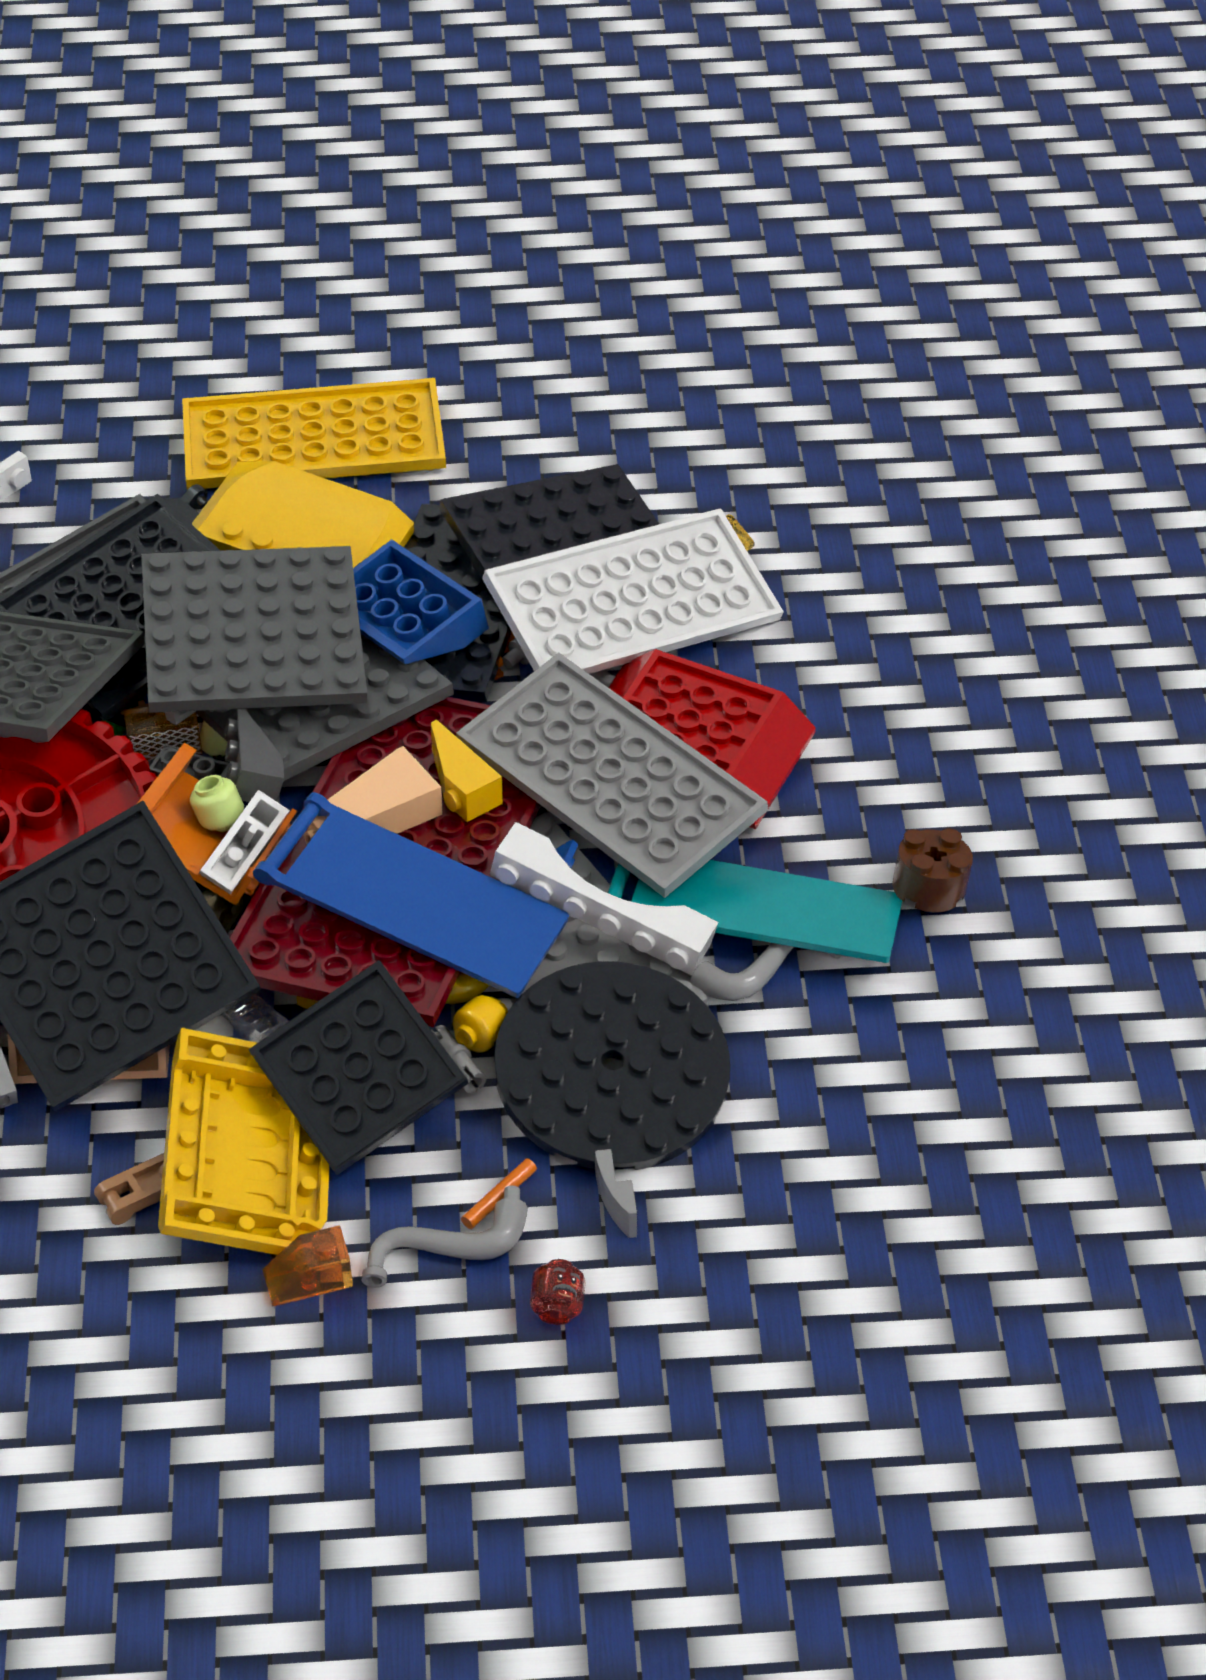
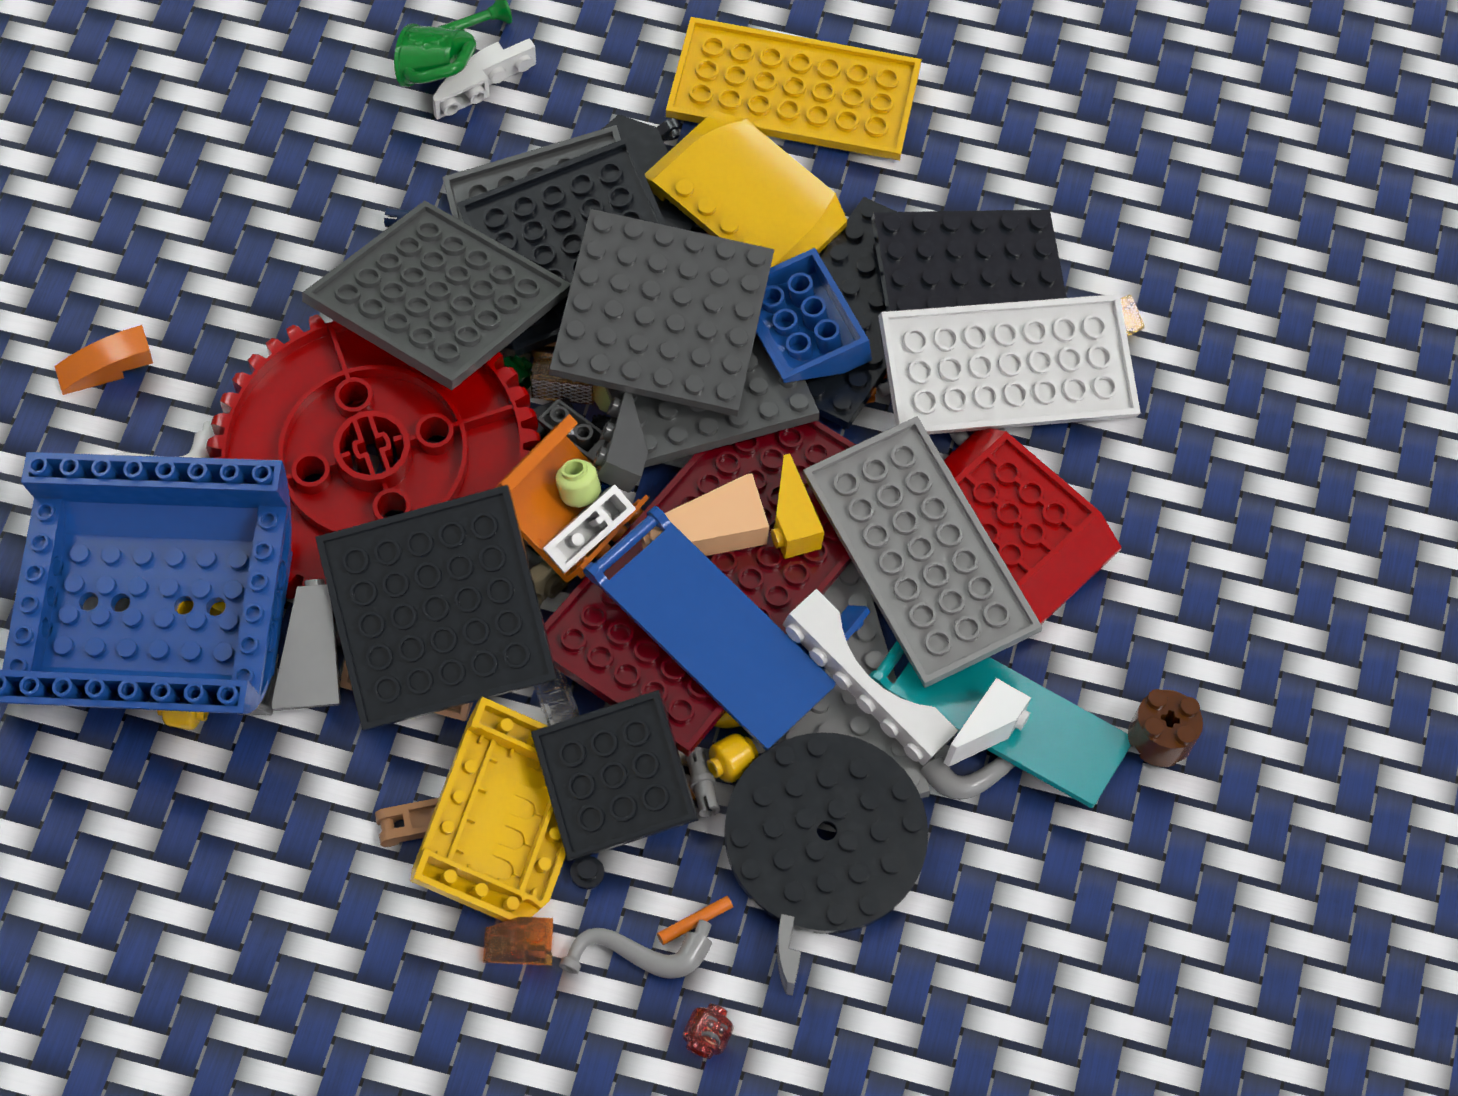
camera: 15 degrees right, 15 degrees up
none -> black plate [570,856,604,889]
none -> white slope [944,678,1031,766]

